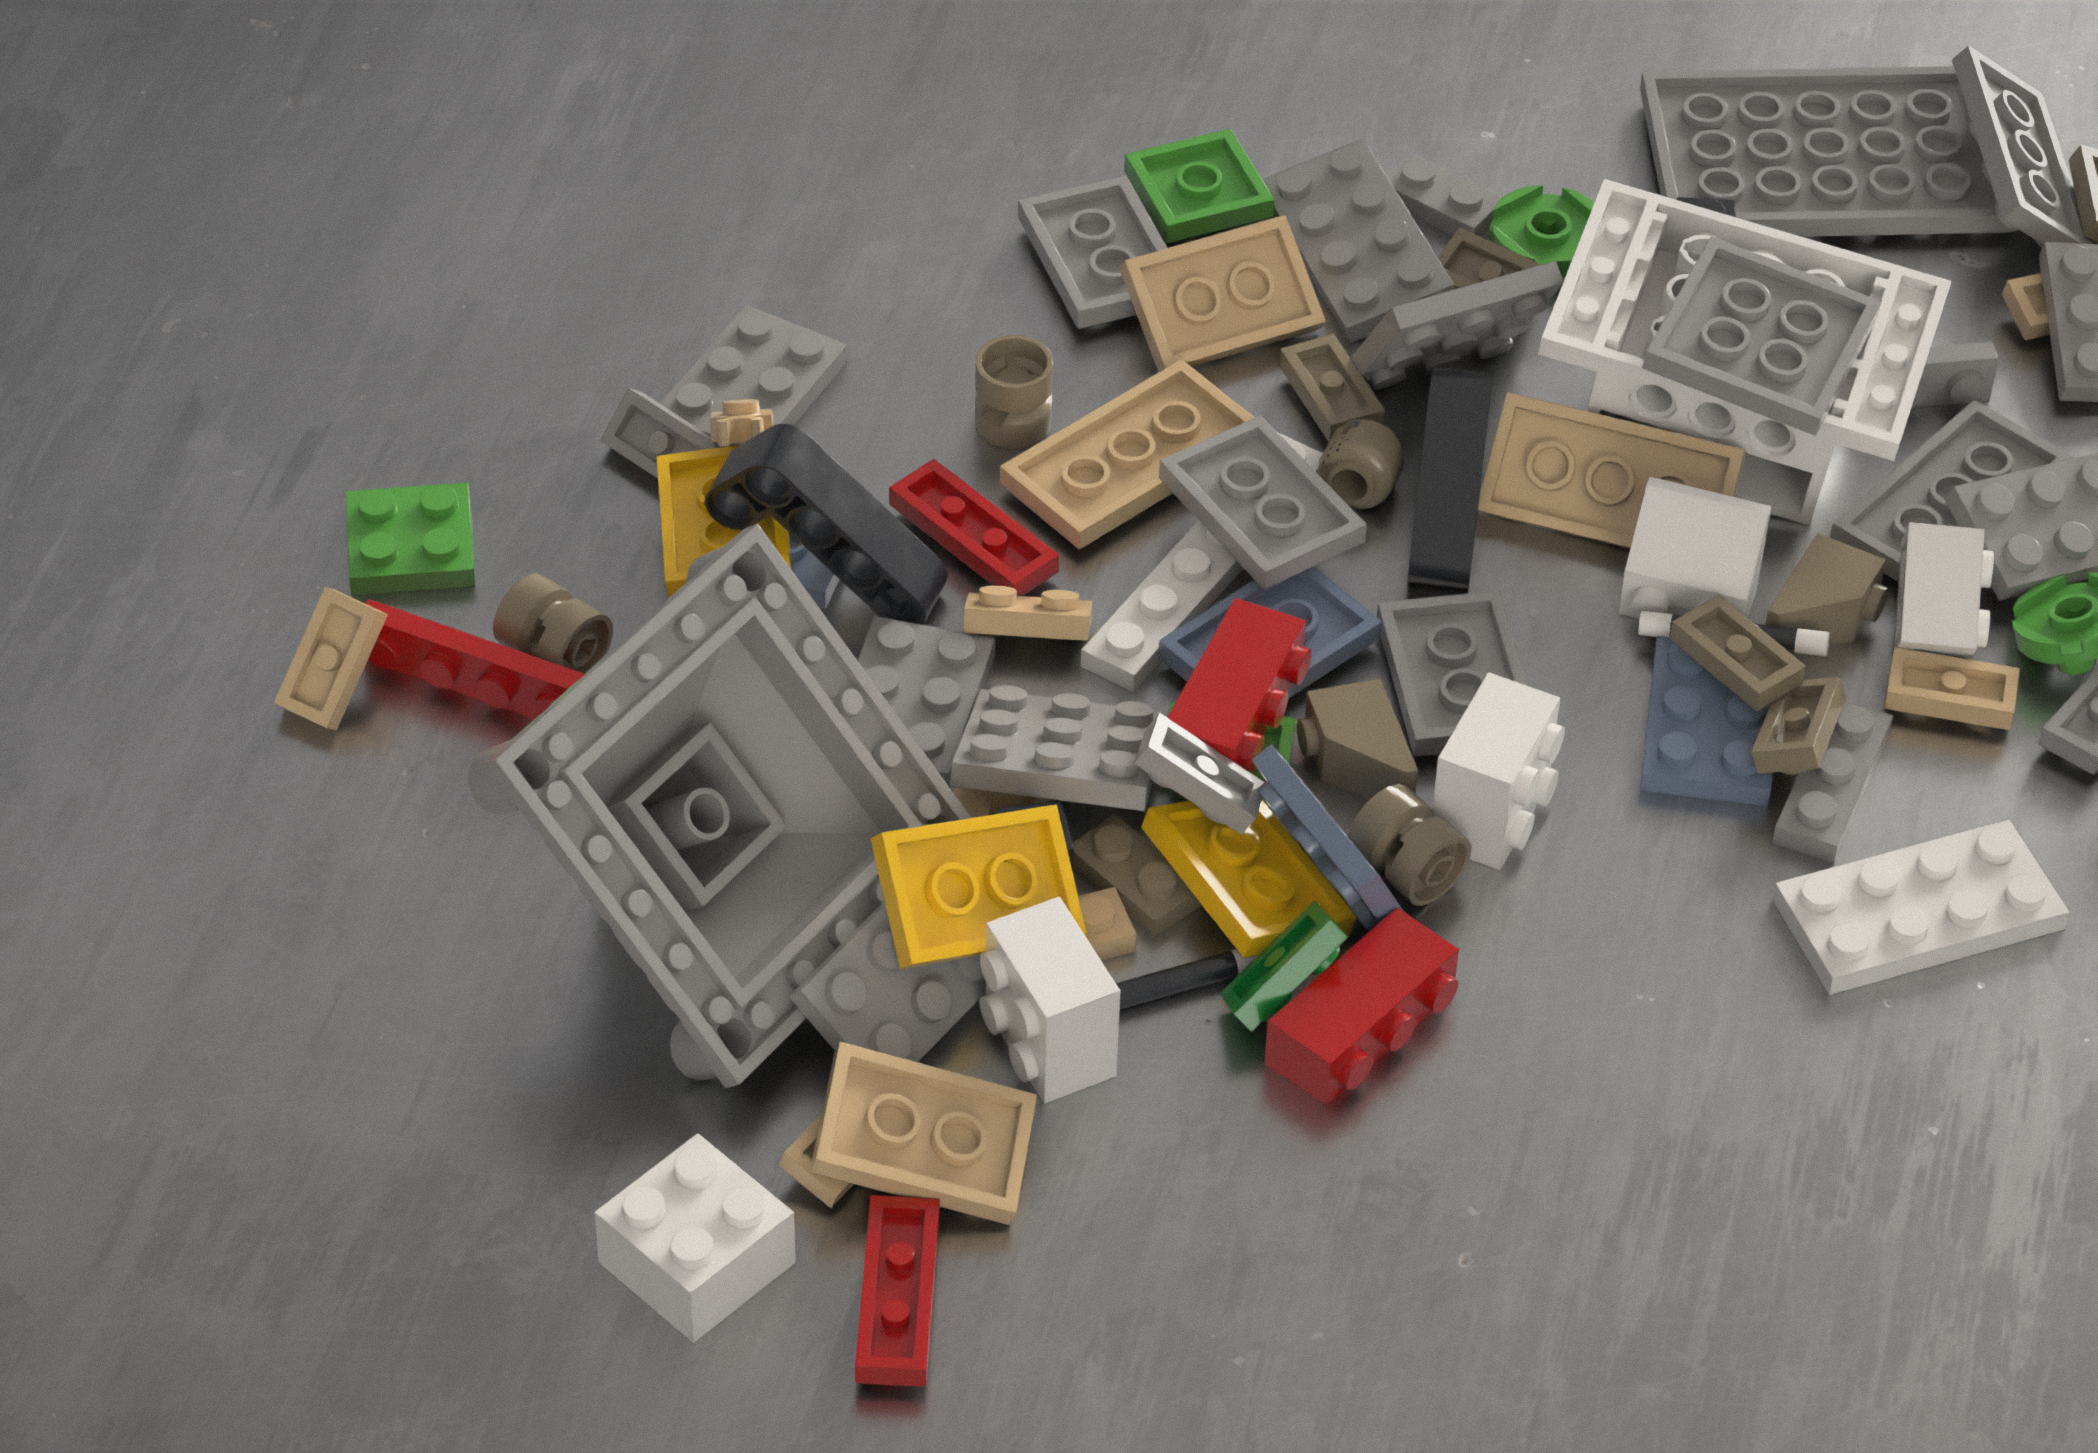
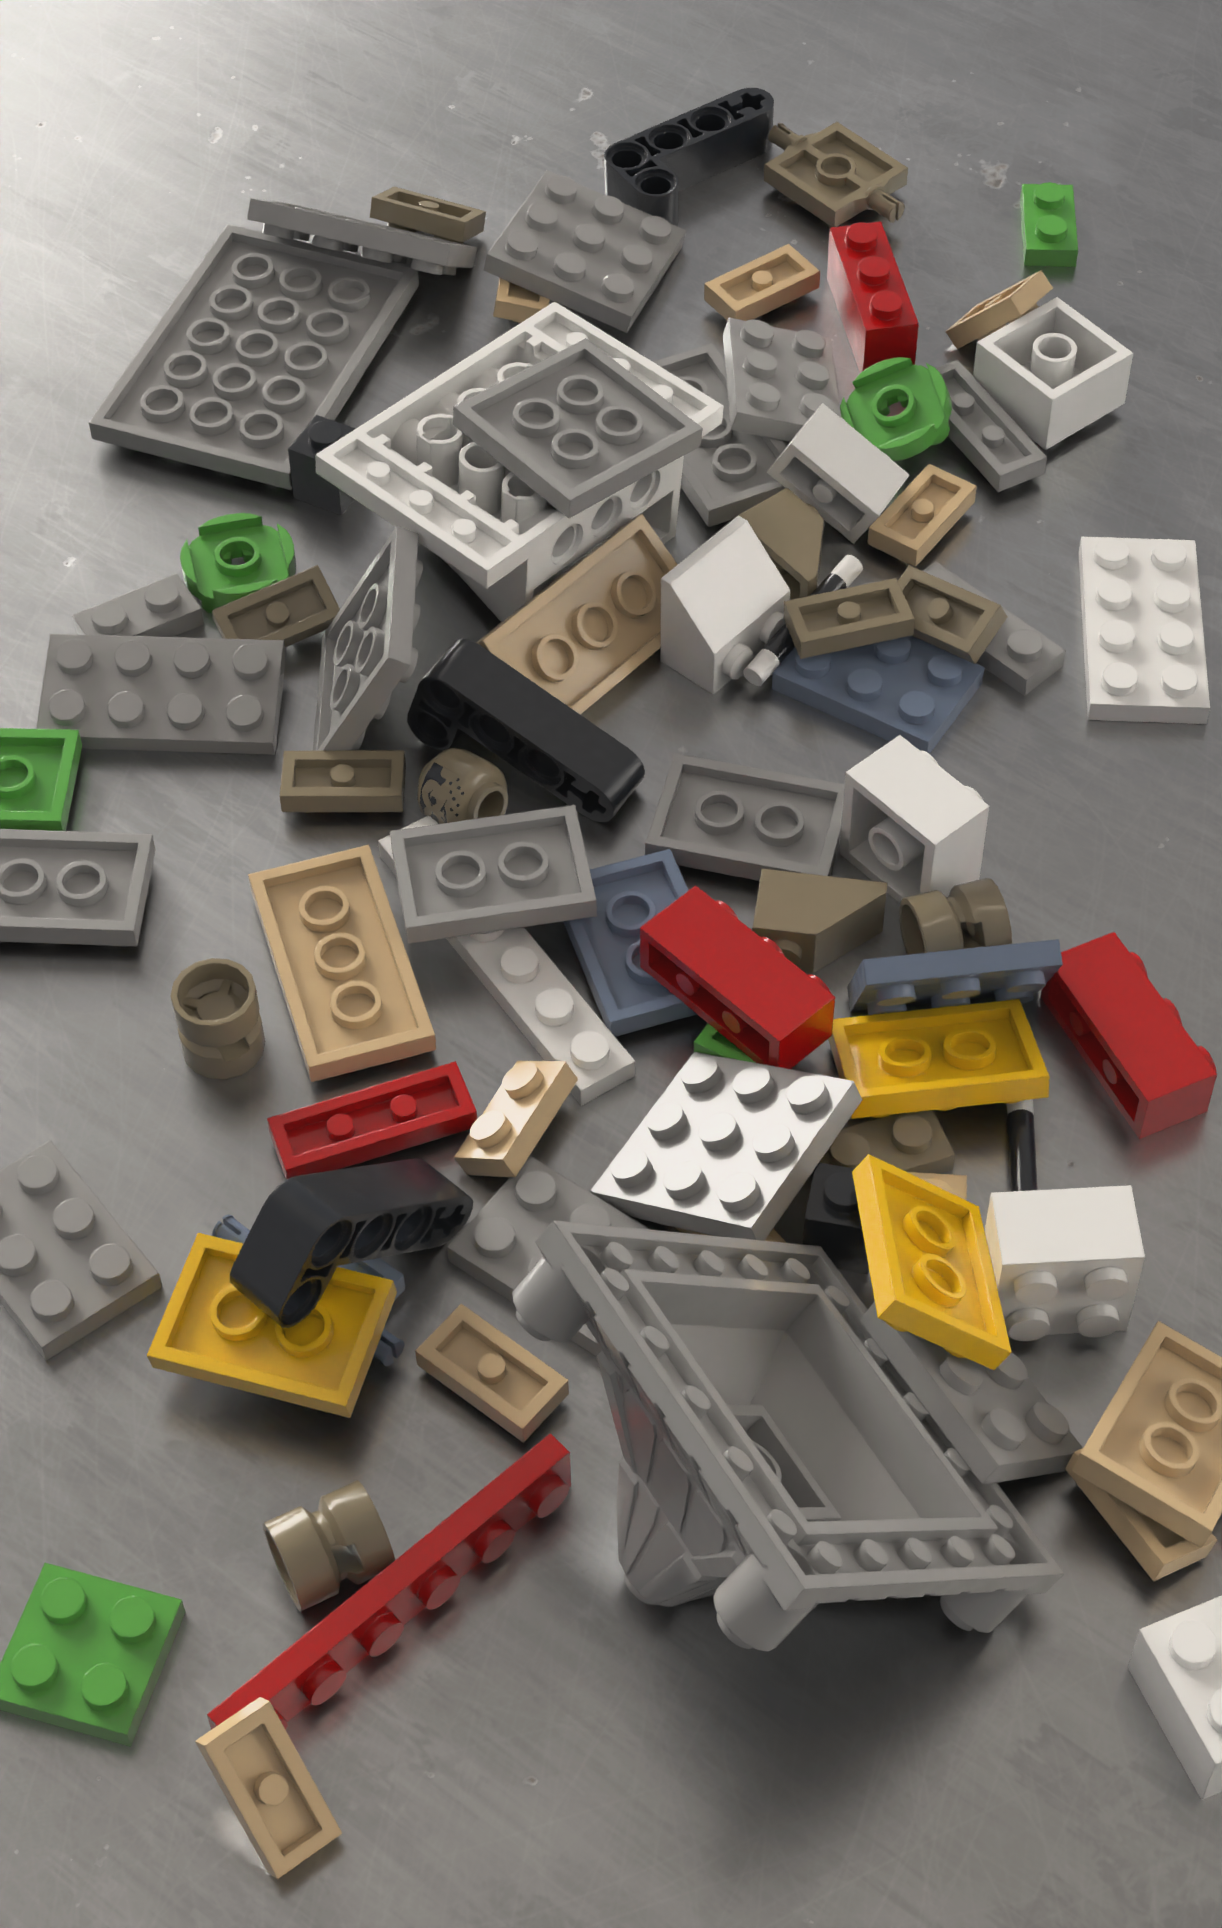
camera: 65 degrees left, 5 degrees up
light grey plate [600,388,726,478] -> none
tan plate [710,399,773,447] -> none
tan plate [1119,215,1326,373] -> none
light grey plate [1134,713,1264,835] -> none
green plate [1219,900,1348,1031] -> none

